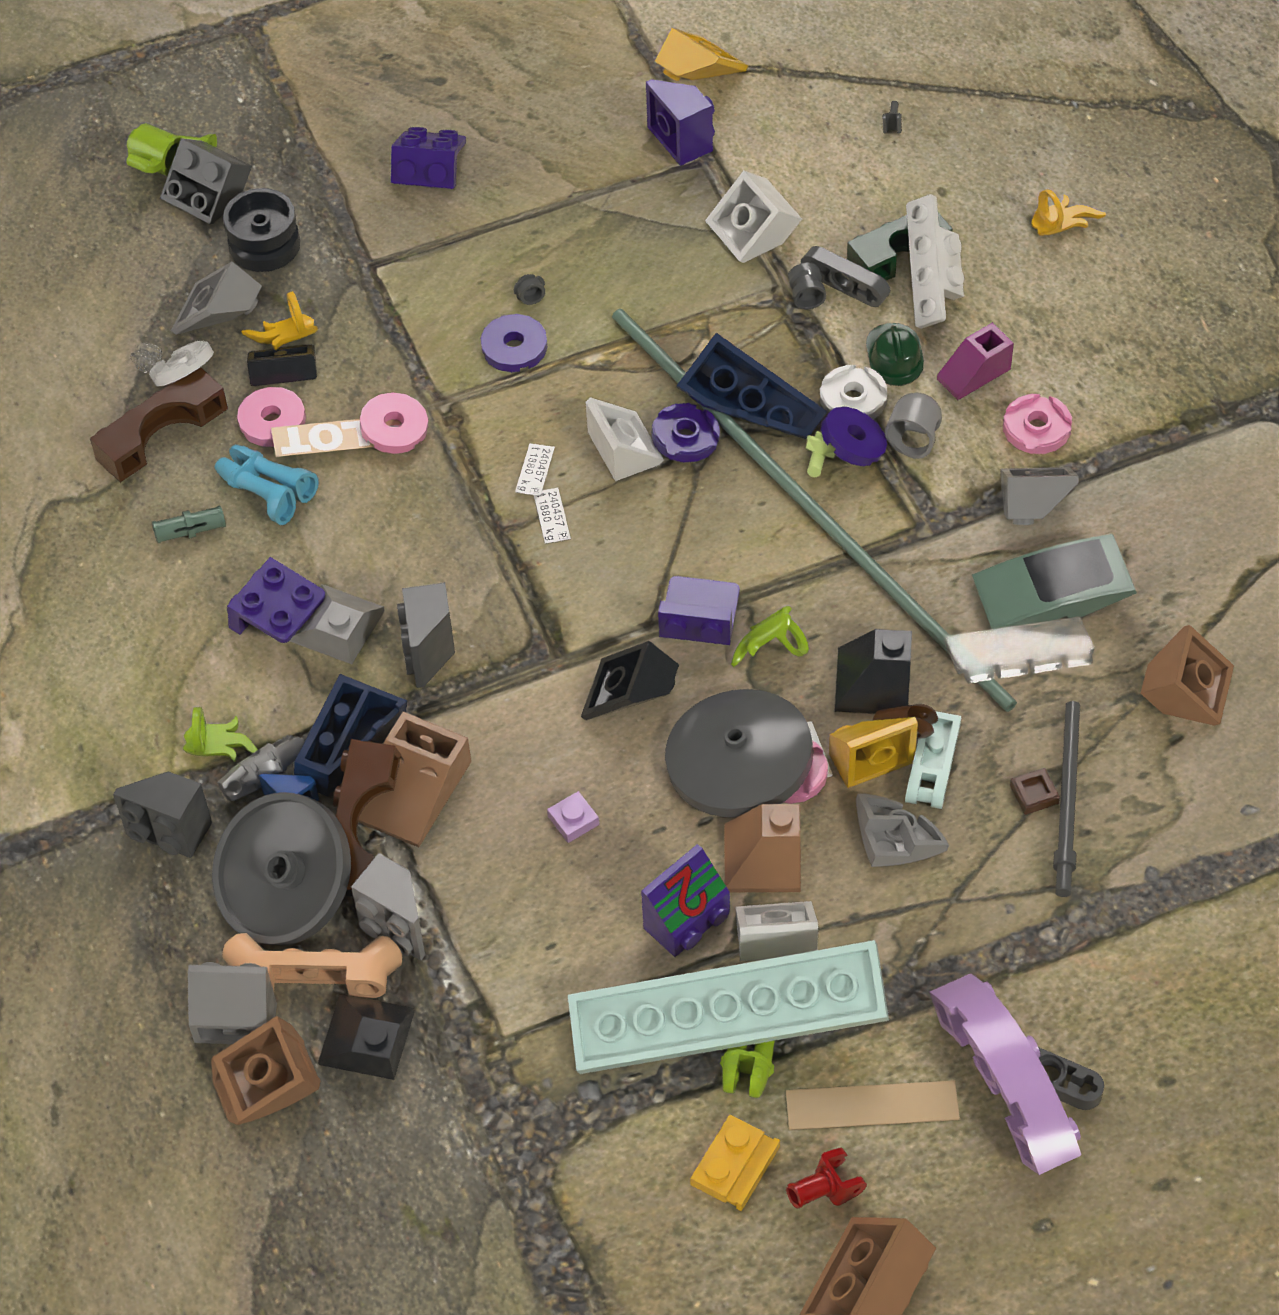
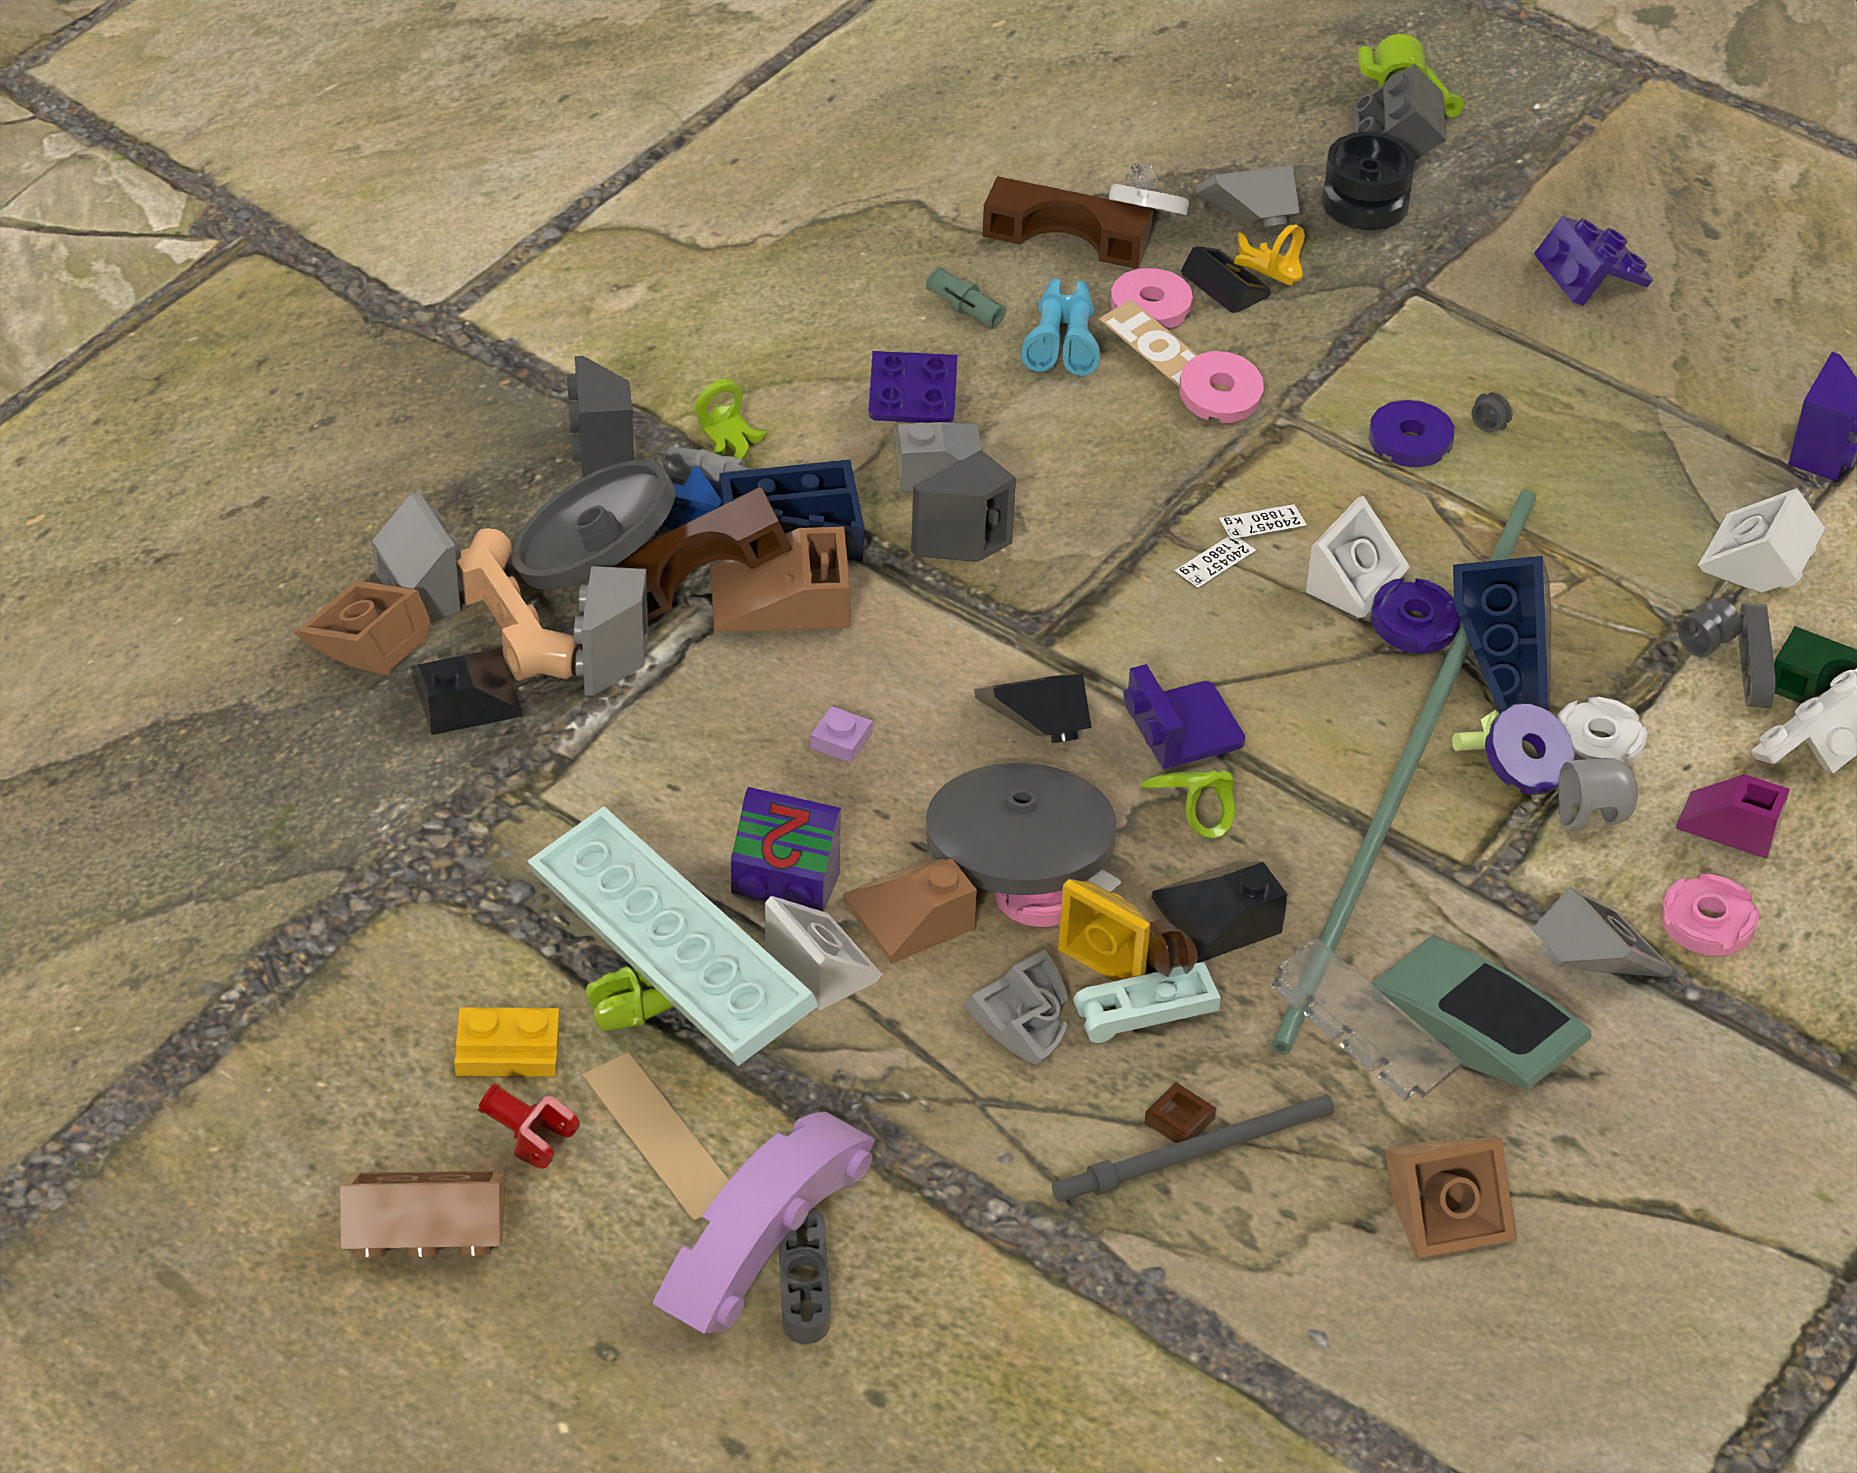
camera: 55 degrees right, 10 degrees down
dark green piece [866,323,924,386] -> none

